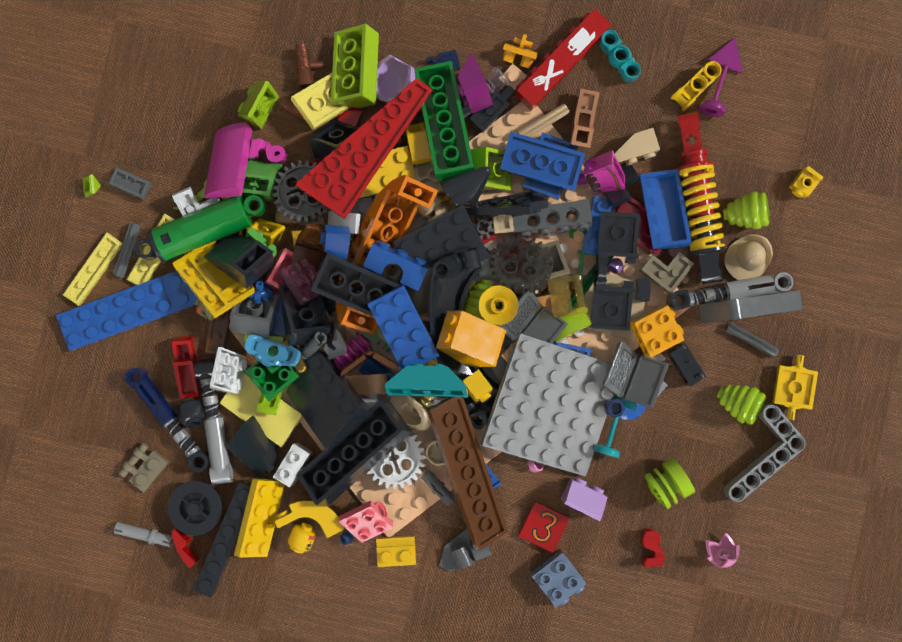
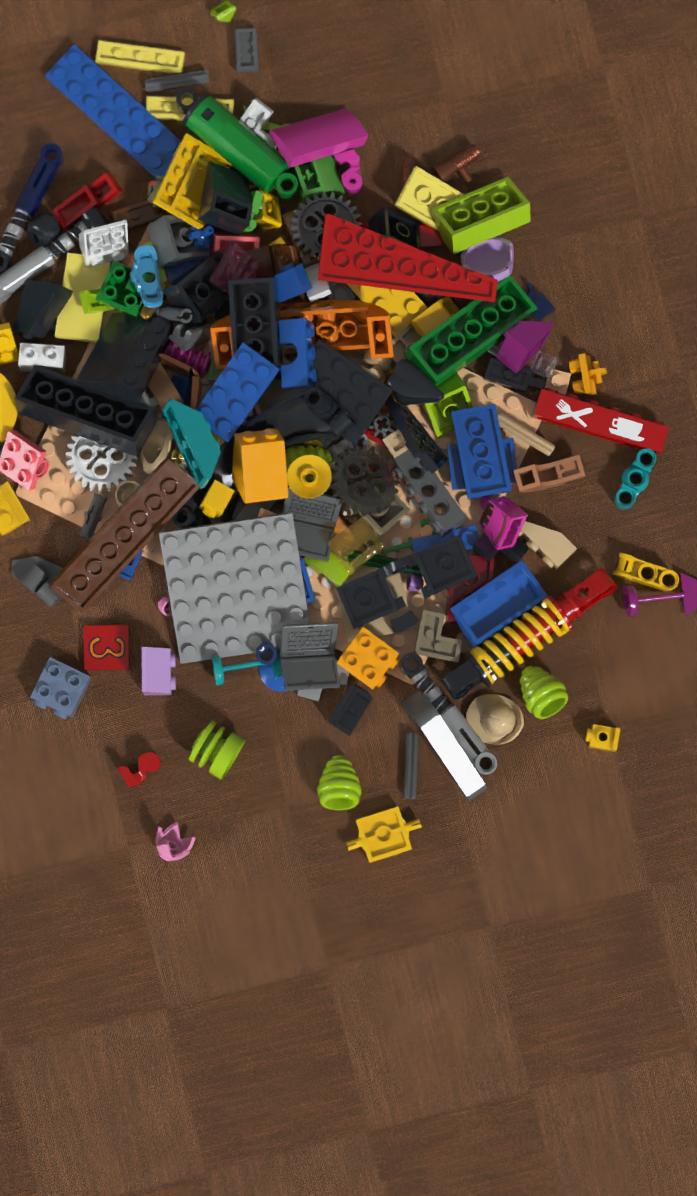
camera: 60 degrees right, 5 degrees down
lime slope [238,81,279,130] -> none
light grey beam [724,404,806,502] -> none

